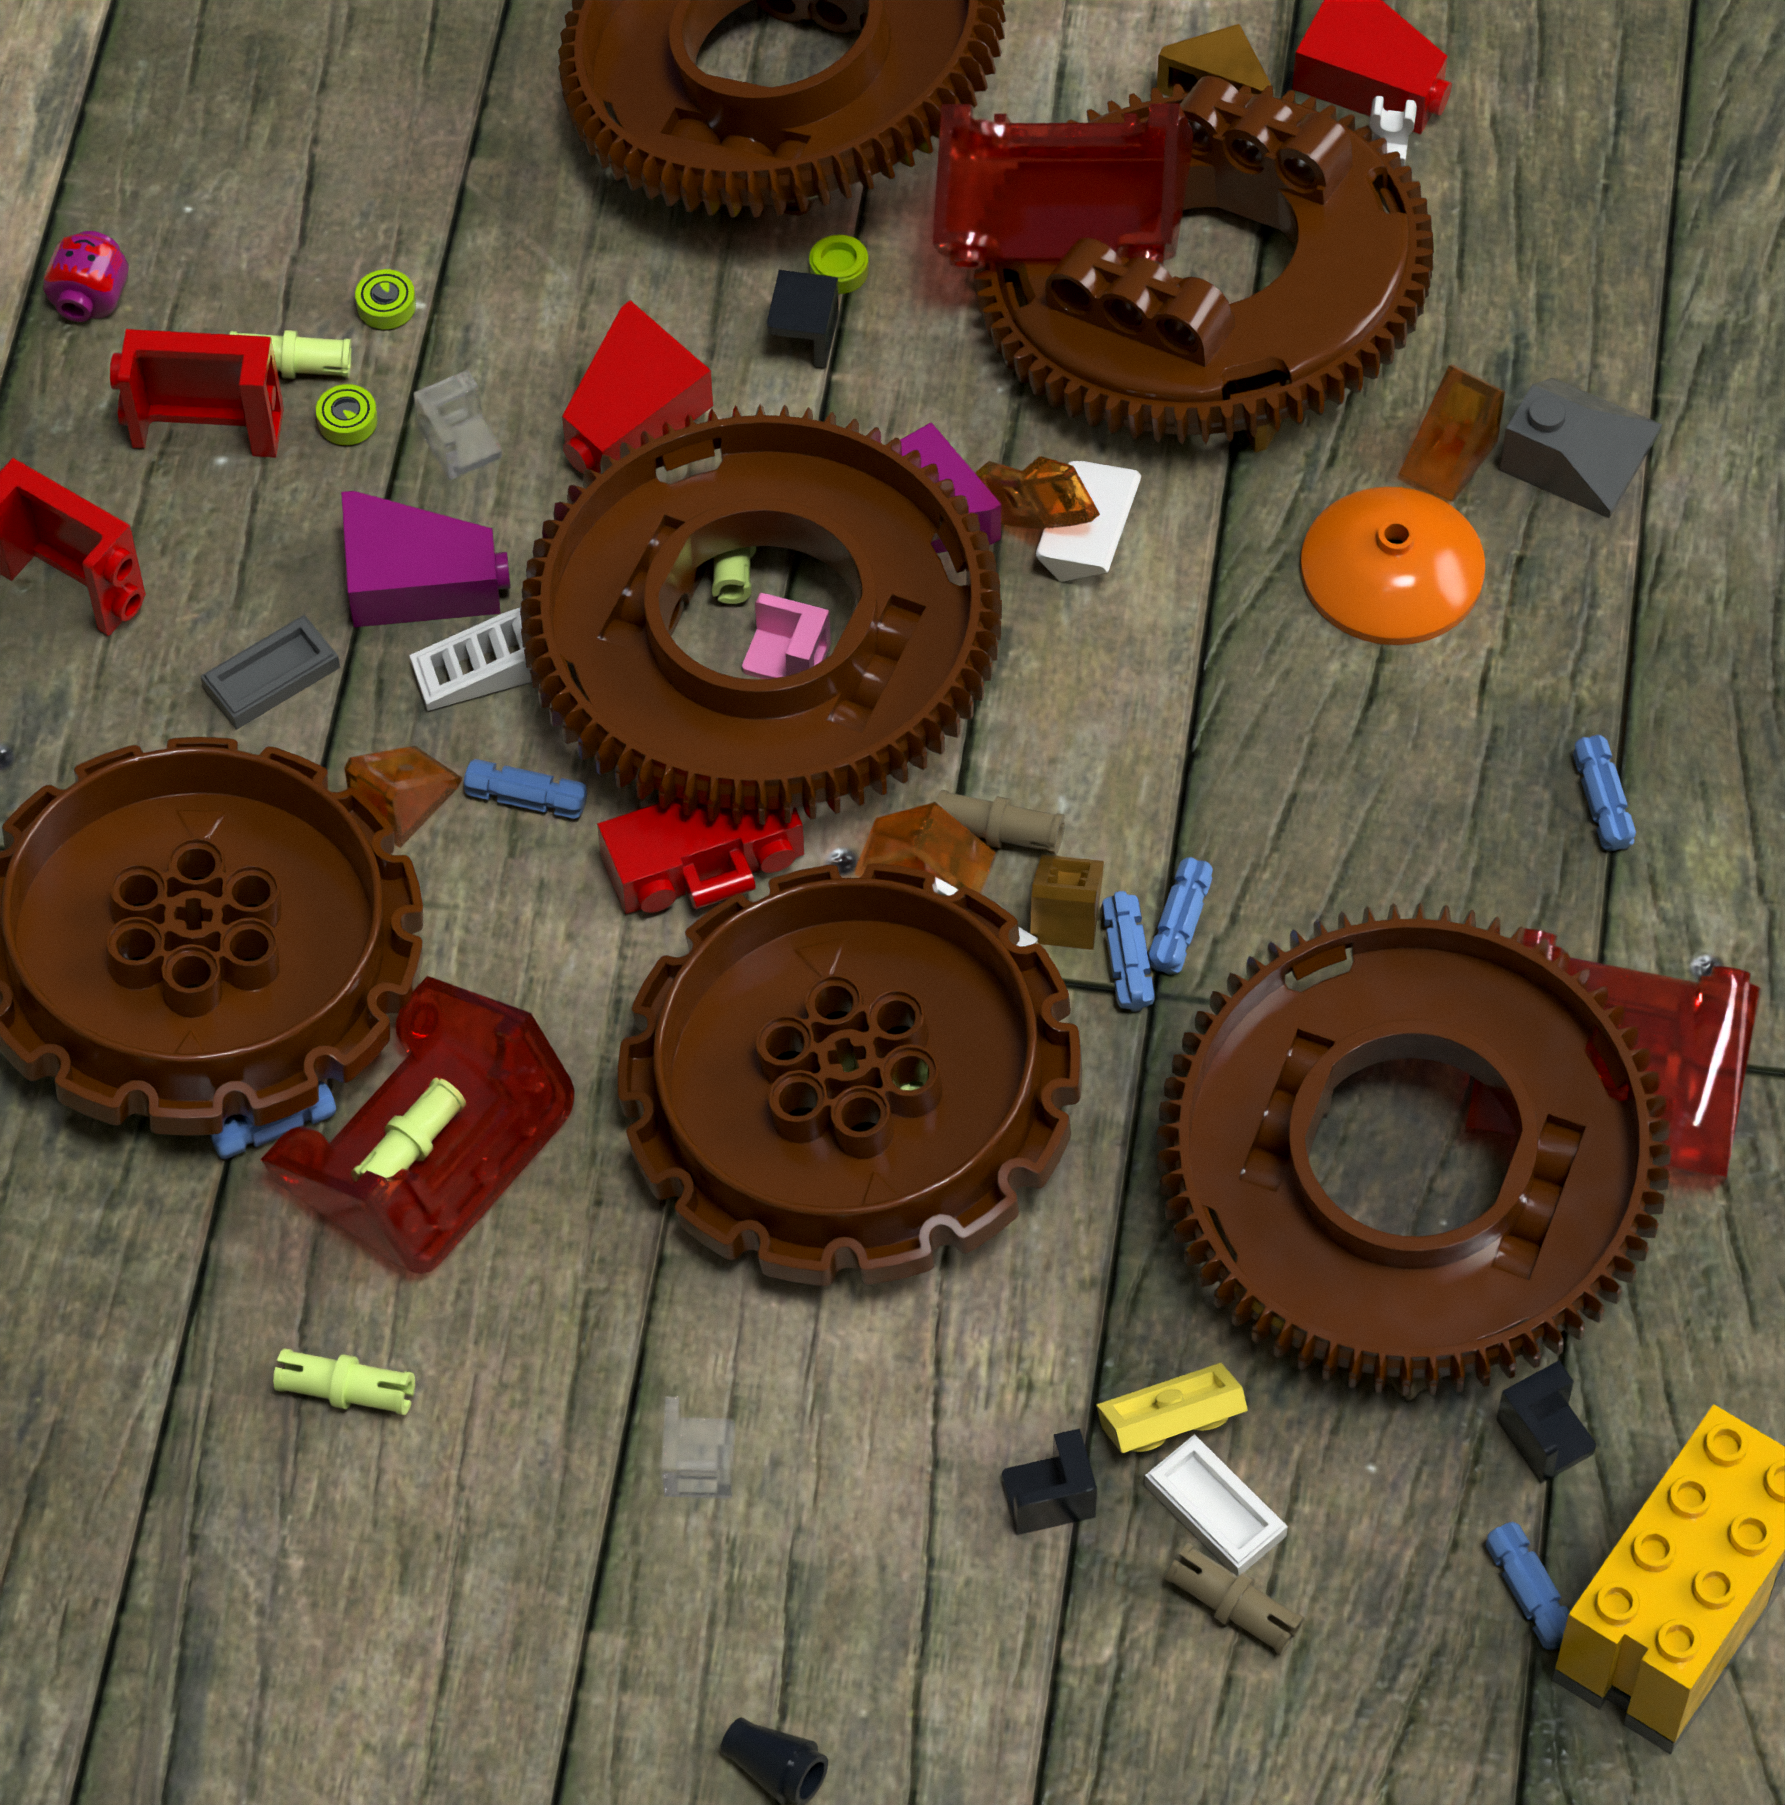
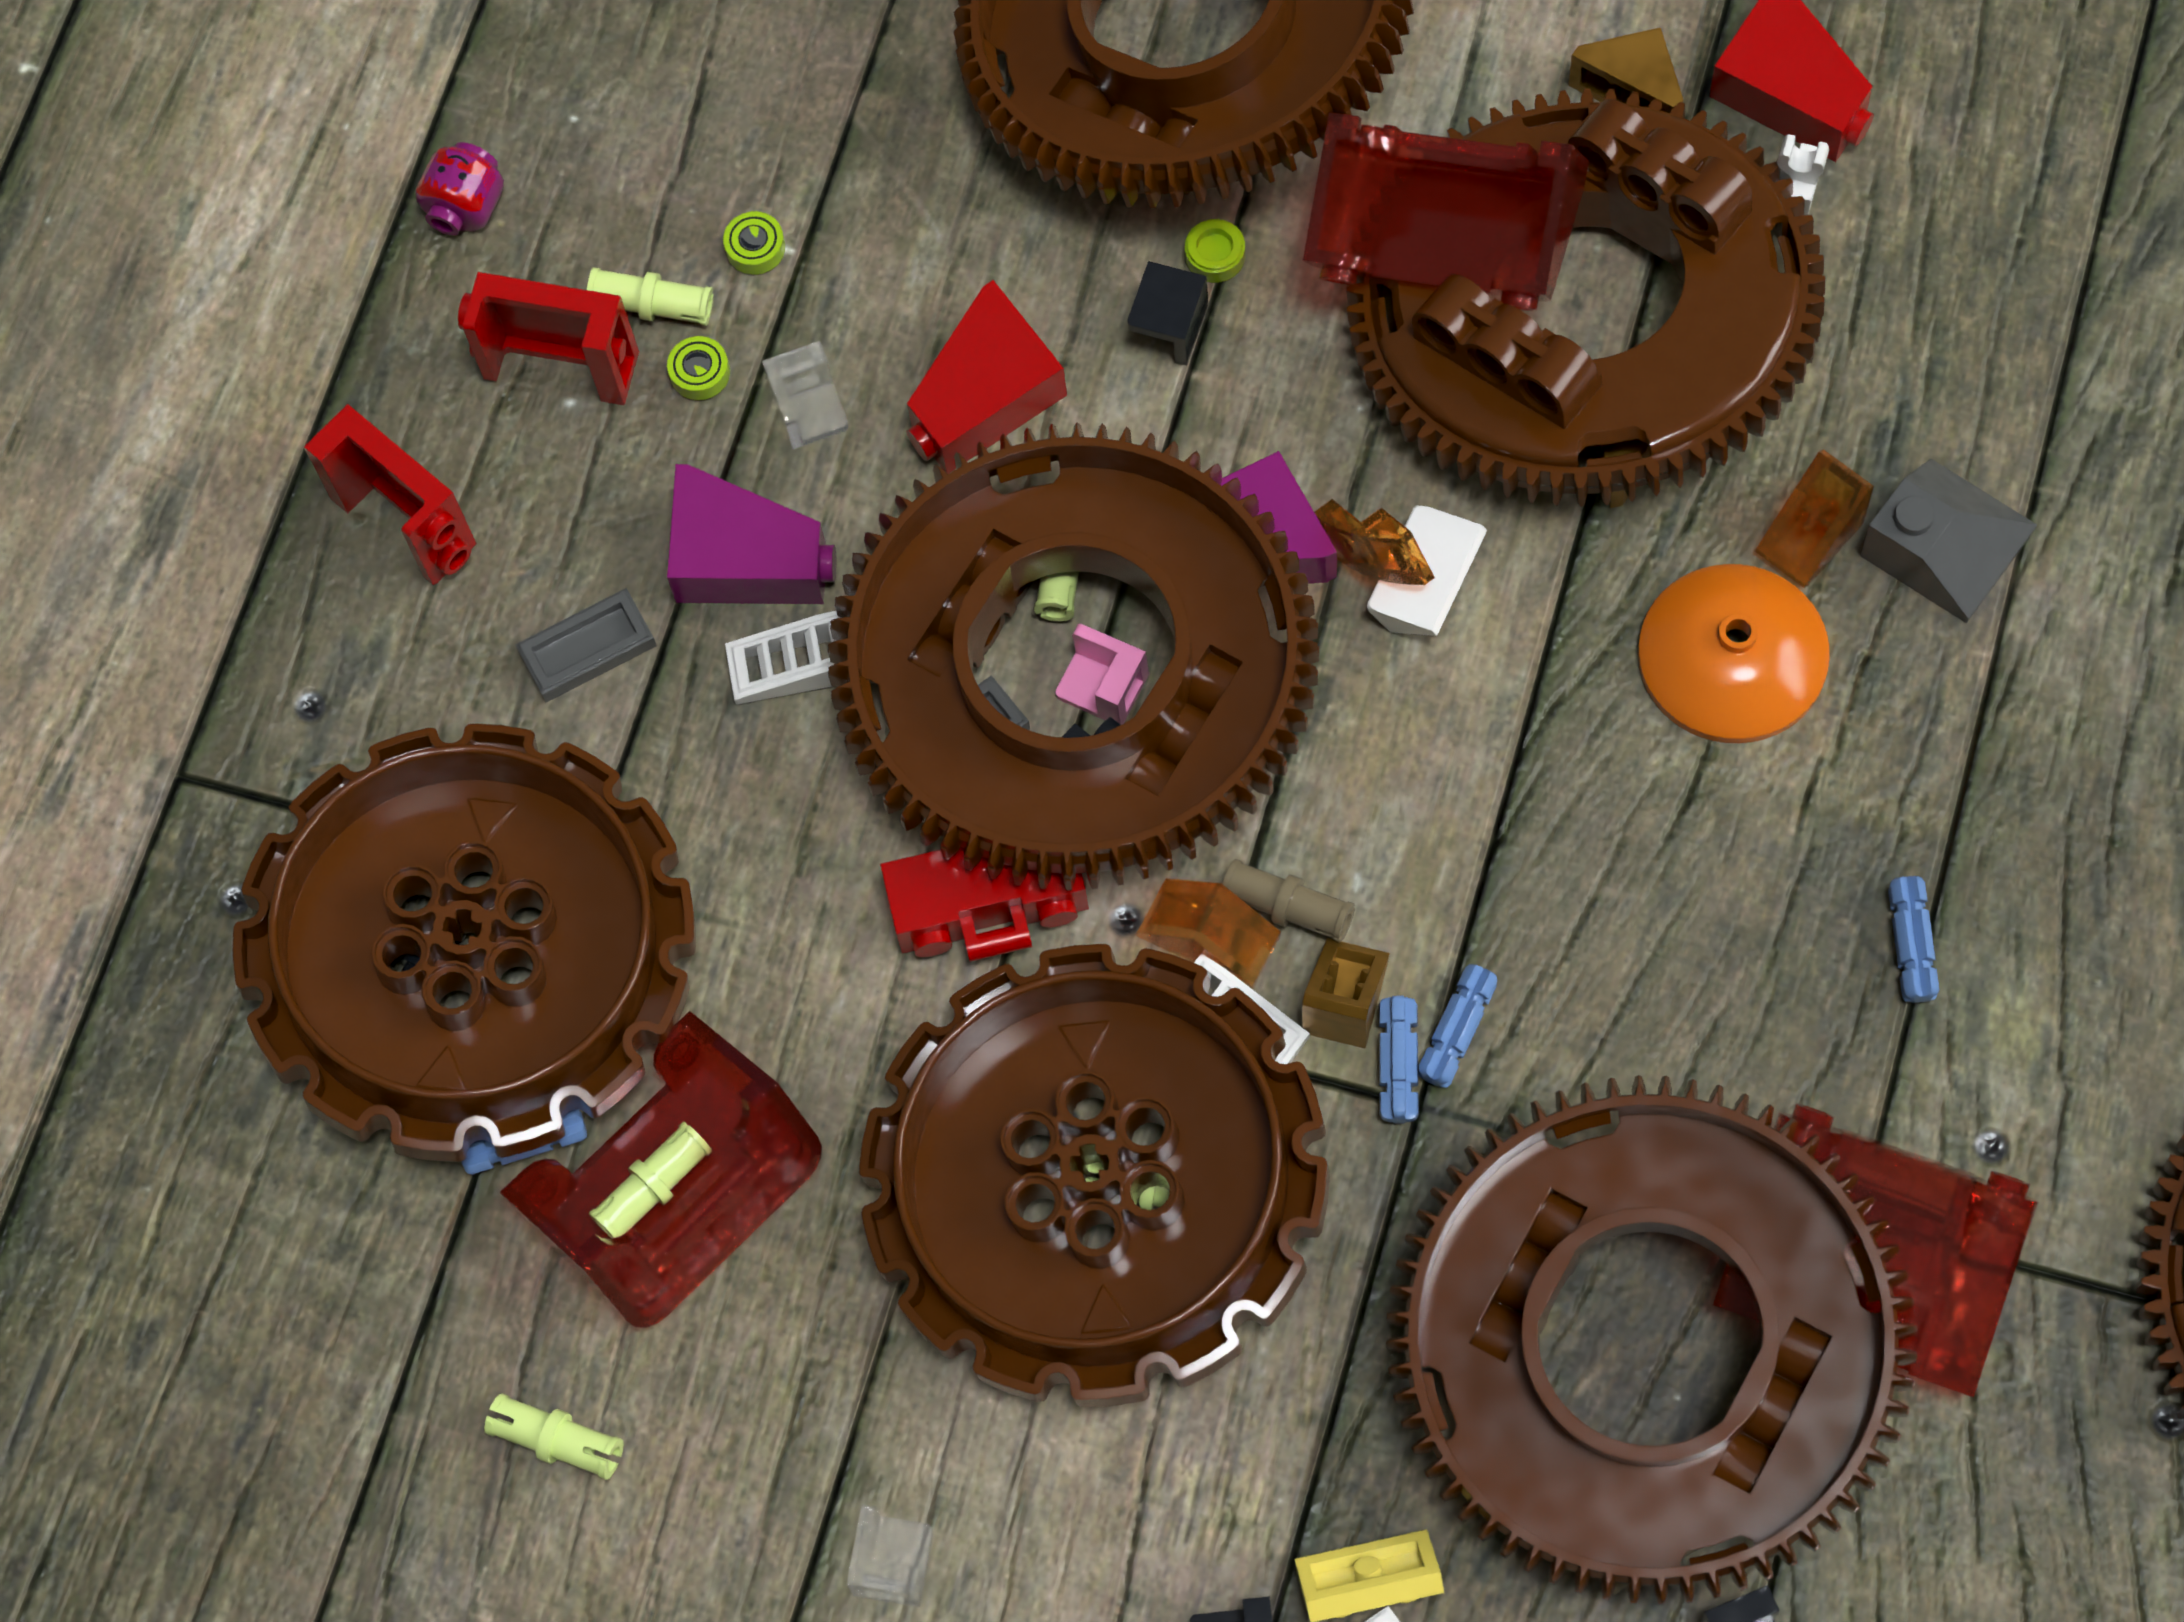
camera: 15 degrees right, 10 degrees up
clear orange slope [344,746,463,848] -> none
medium blue axle [464,759,587,819] -> none

